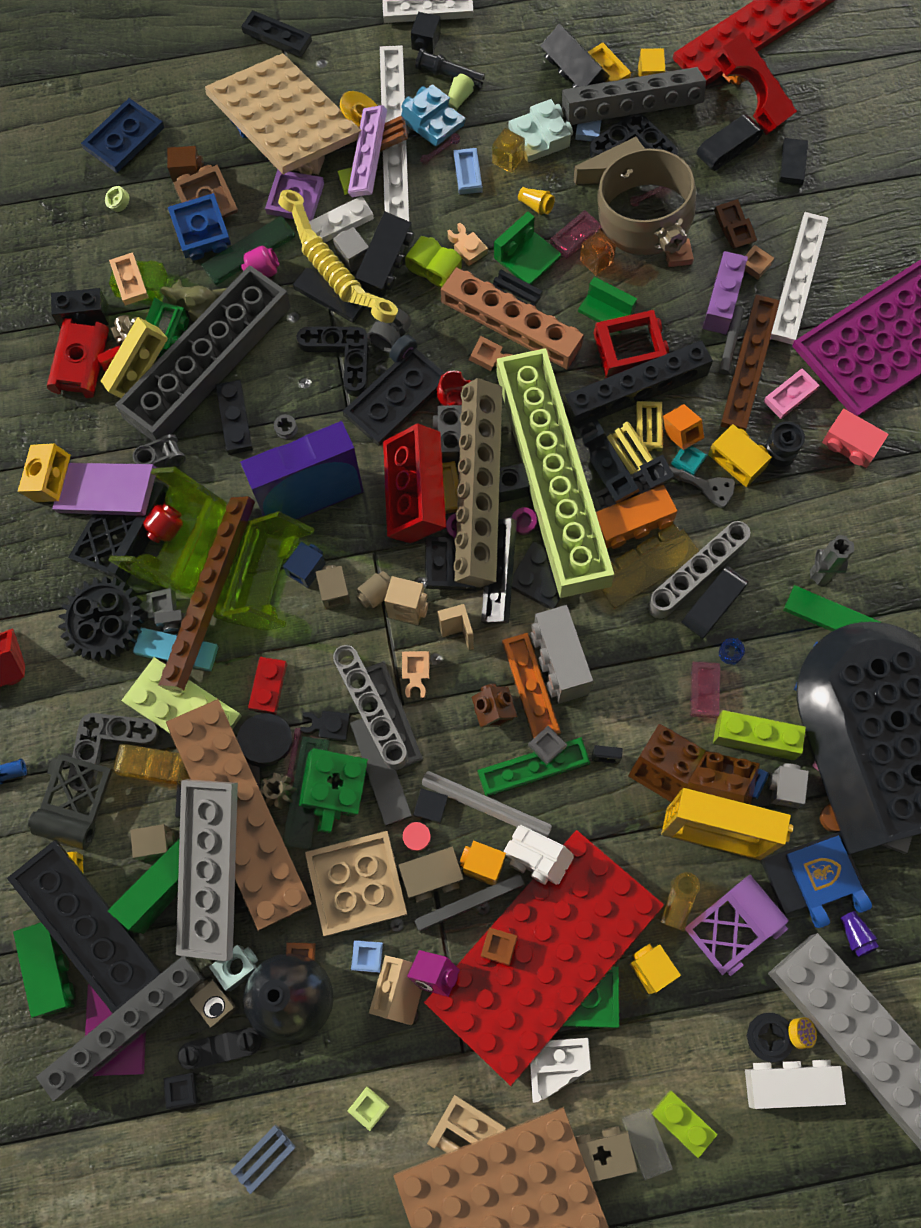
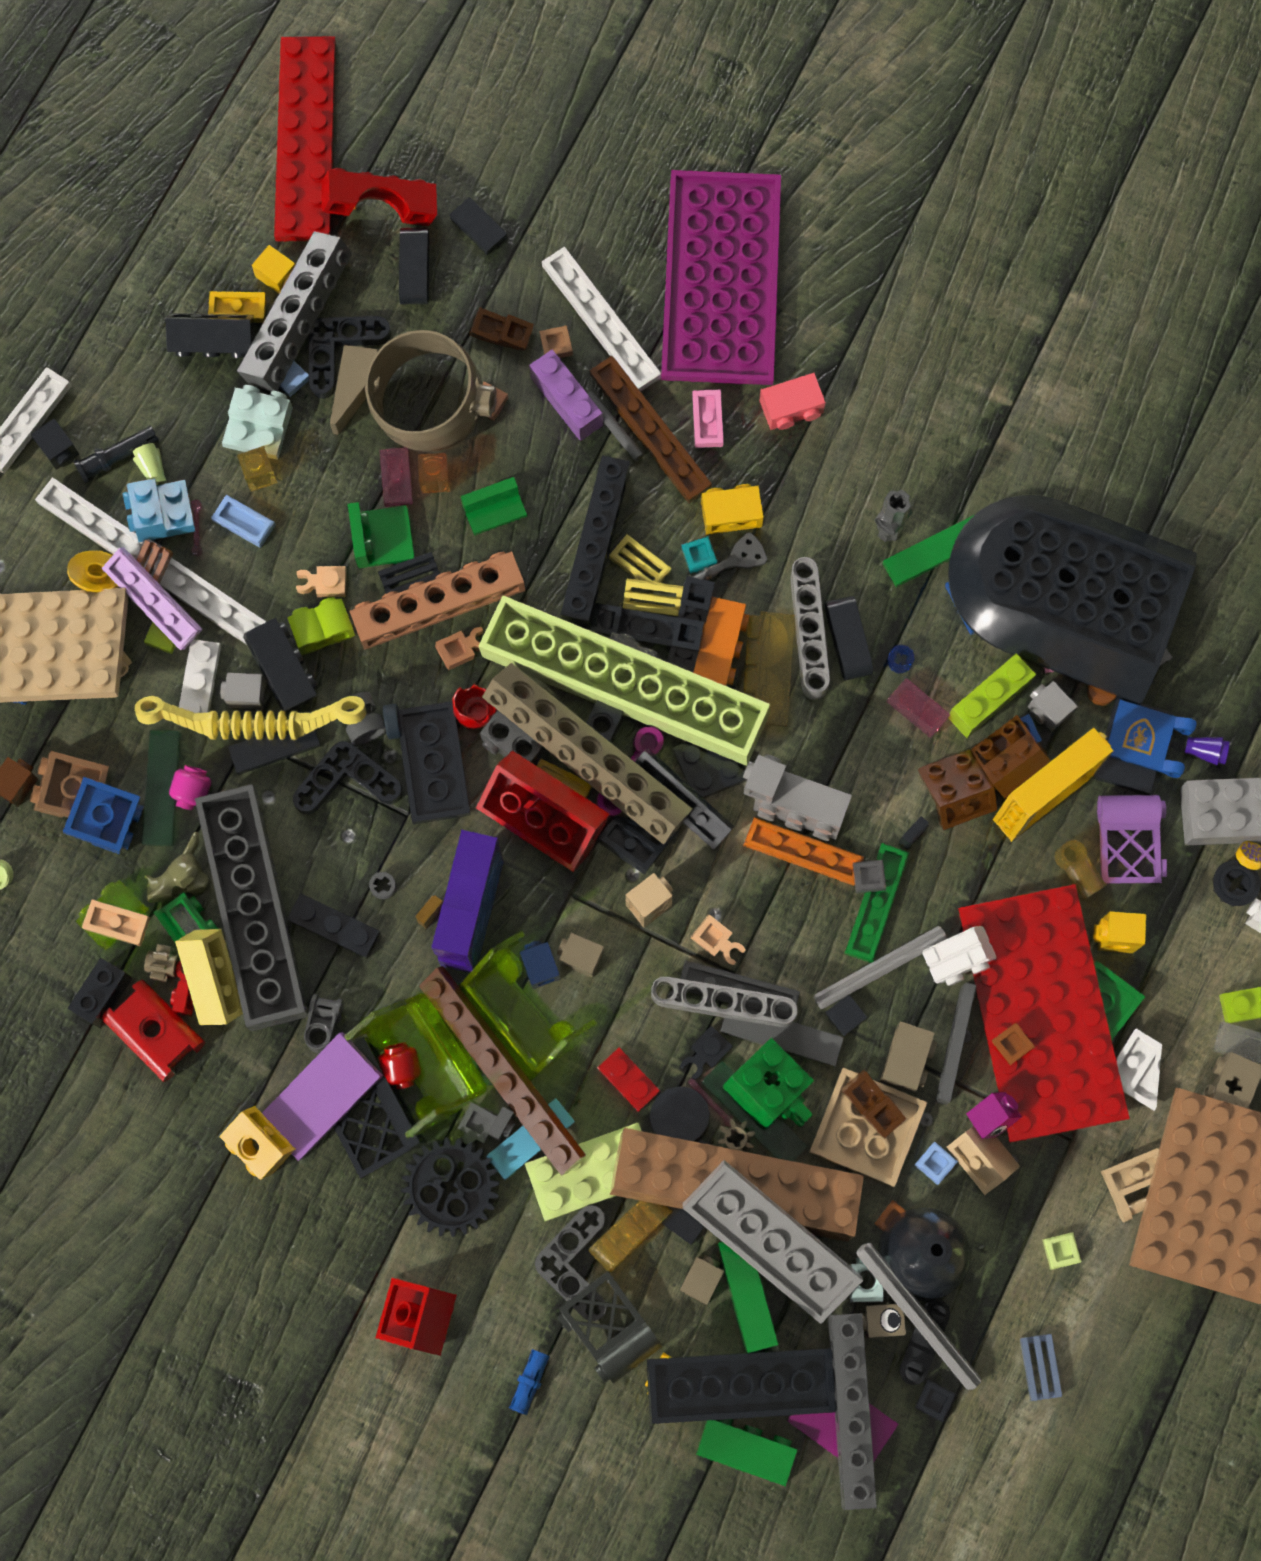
camera: 55 degrees left, 5 degrees up
medium lavender plate [265,169,324,221] -> none
dark tan brick [356,571,391,609] -> none
coral piece [403,822,431,851] -> none
tan panel [438,604,474,650] -> none
light orange brick [460,840,506,886] -> none
reddish brown brick [471,684,517,727] -> none
yellow cone [518,187,555,215] -> none
red window [593,310,669,378] -> none
clear pink hinge [630,186,667,206] -> none
orange brick [663,404,704,450] -> none
black wheel [764,421,805,467] -> none
none -> light grey brick [743,754,786,805]
none -> reddish brown slope [841,1070,907,1139]
none -> light grey axle [856,1243,981,1390]

